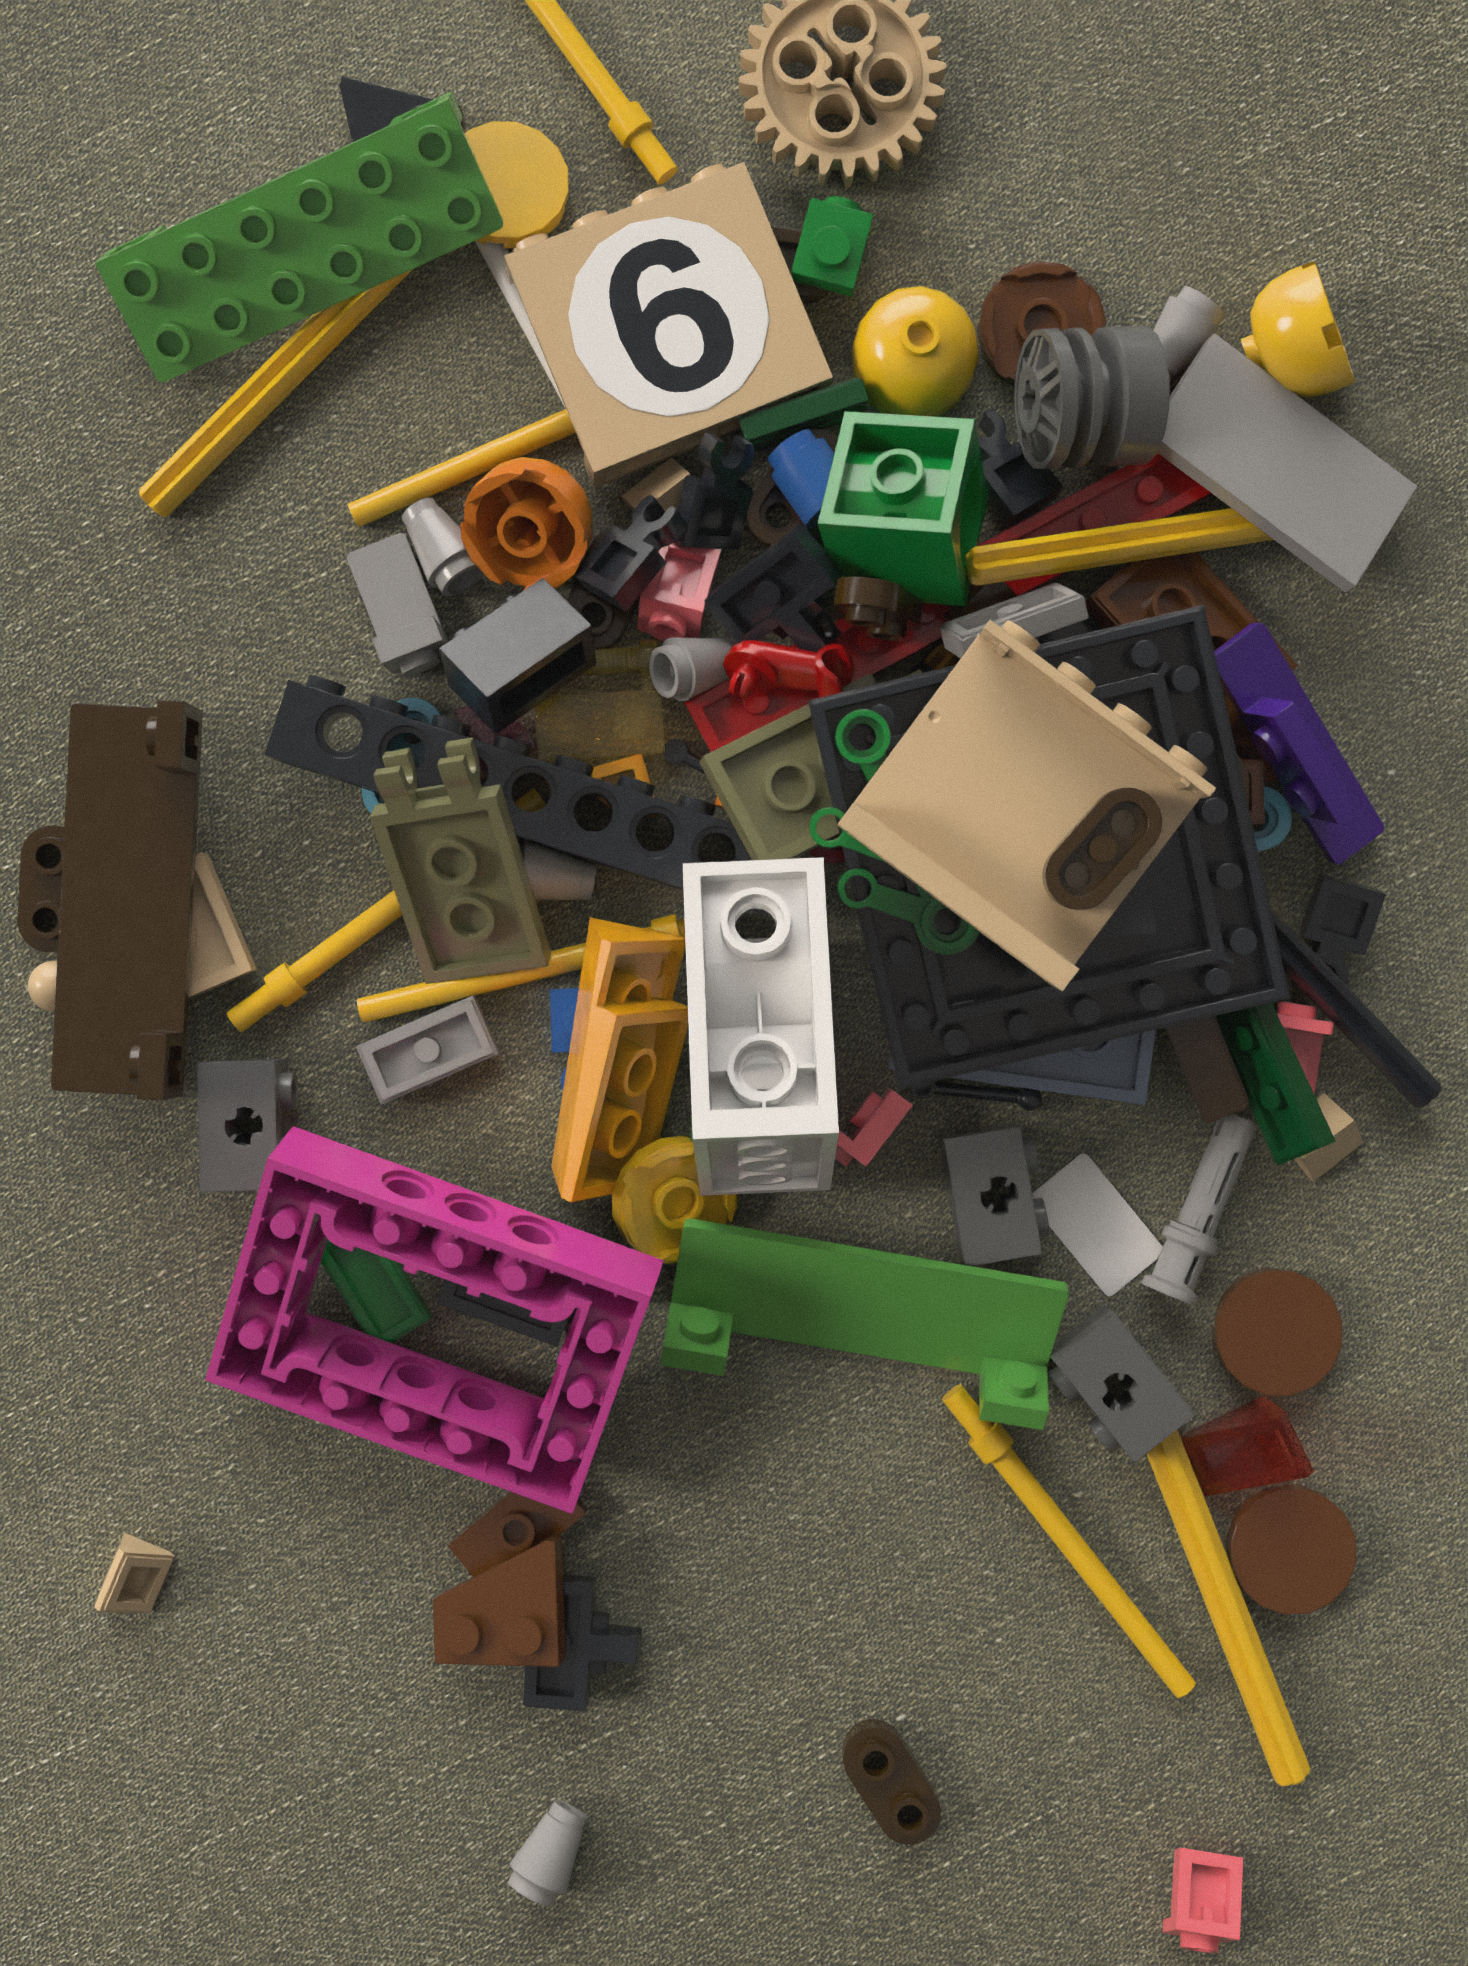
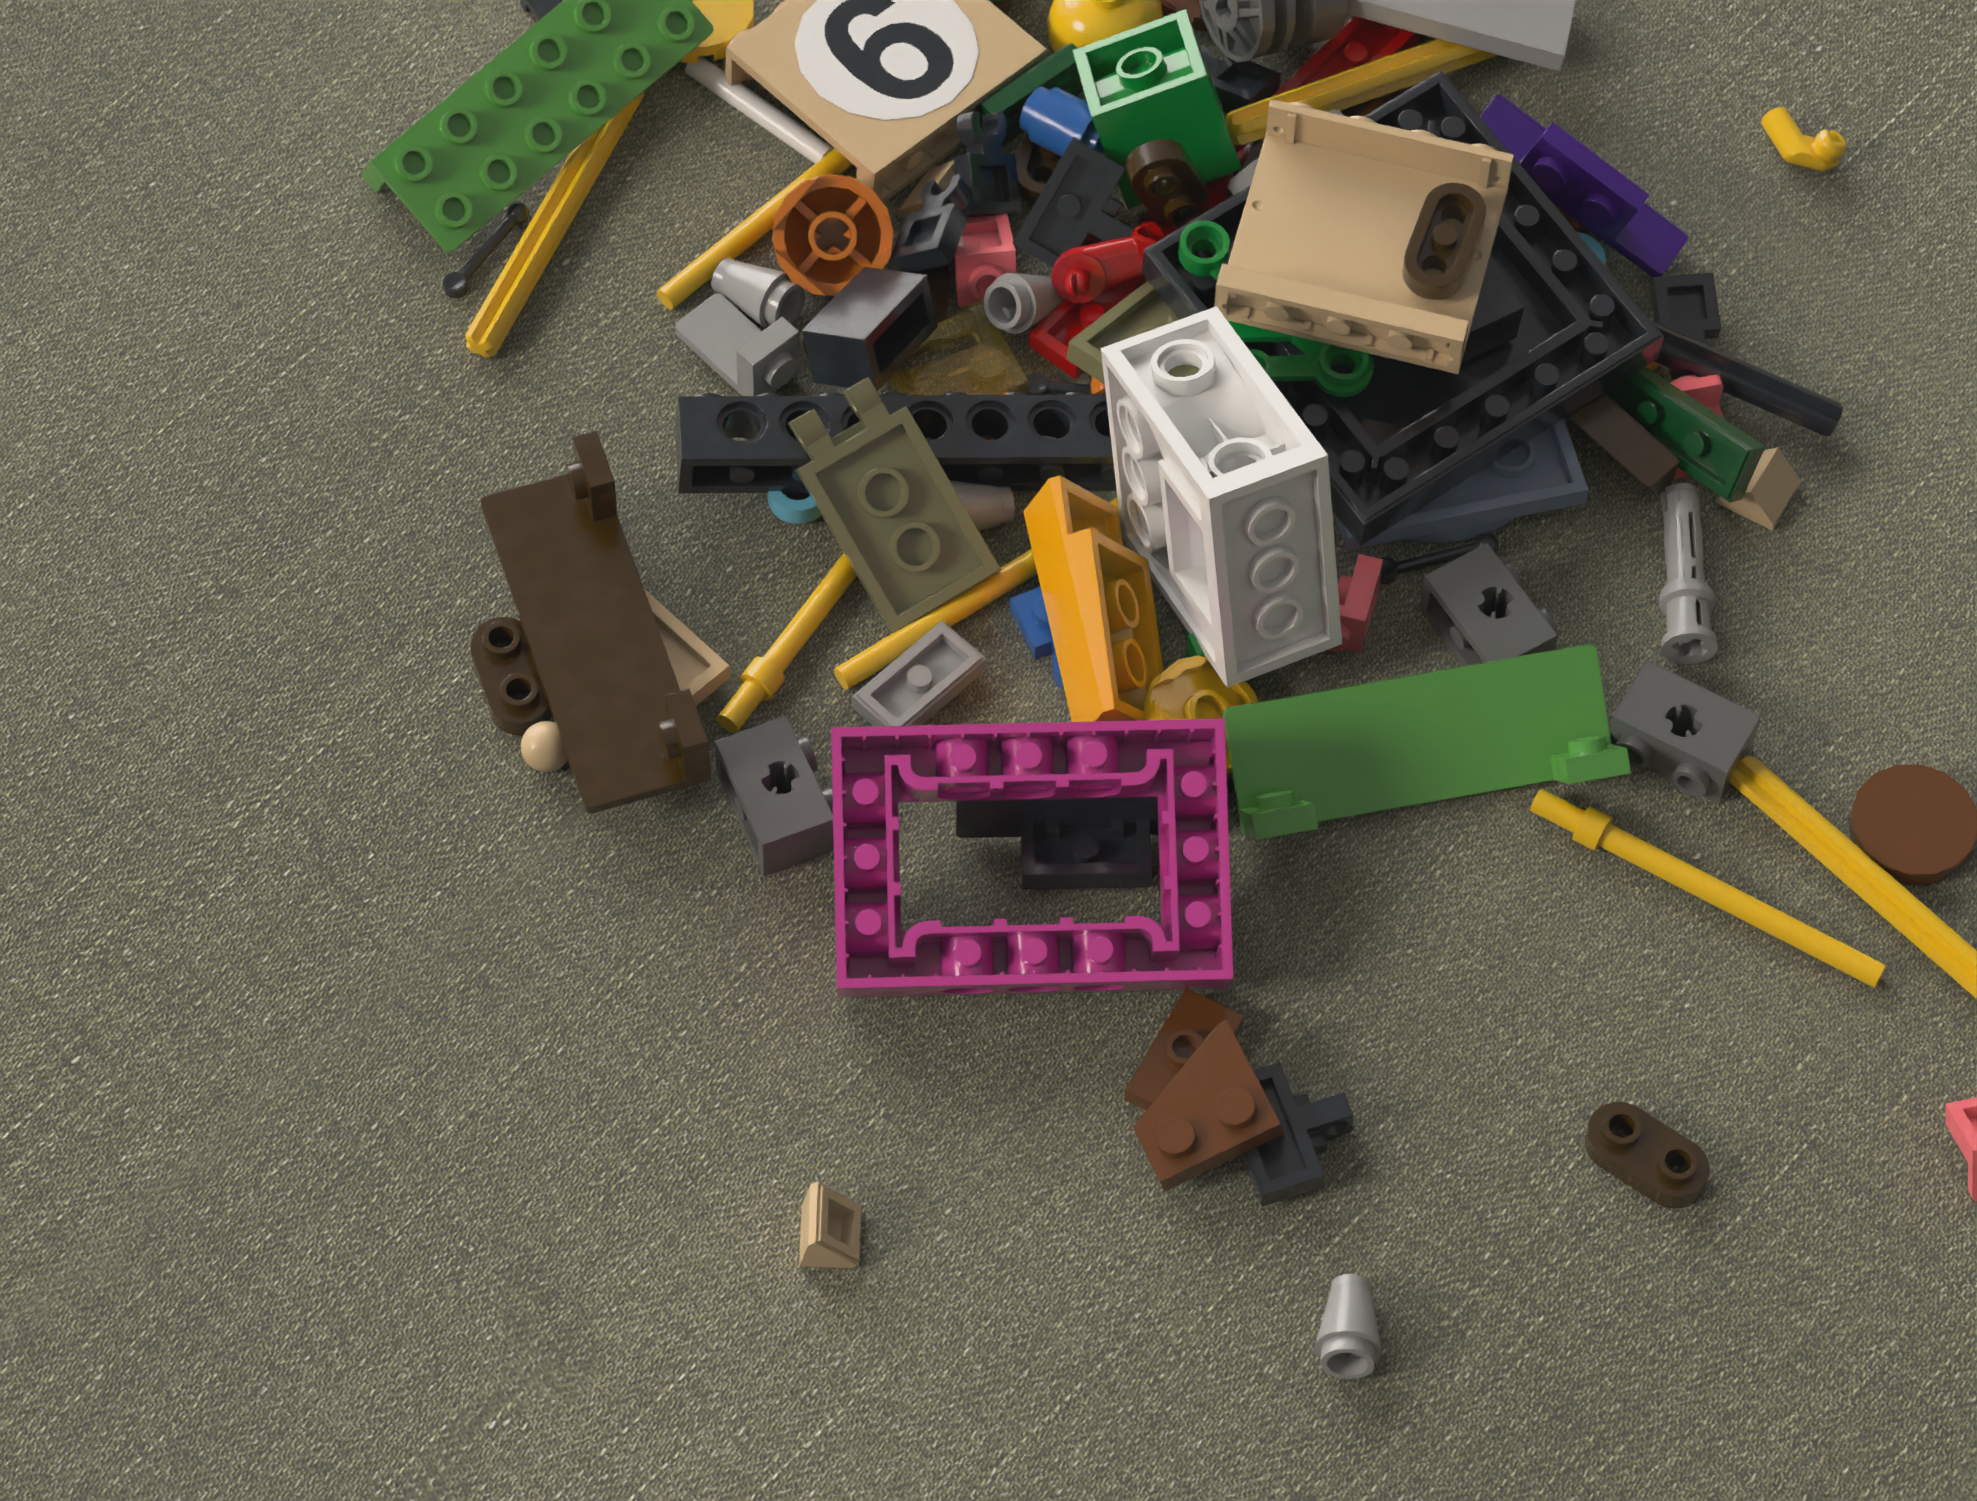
camera: 20 degrees left, 30 degrees down
green tile [321,1240,433,1343] -> none
white sticker [1032,1154,1163,1296] -> none
clear red slope [1181,1395,1314,1496] -> none
reddish brown tile [1212,1268,1342,1396] -> none
none -> black hinge [443,202,530,299]

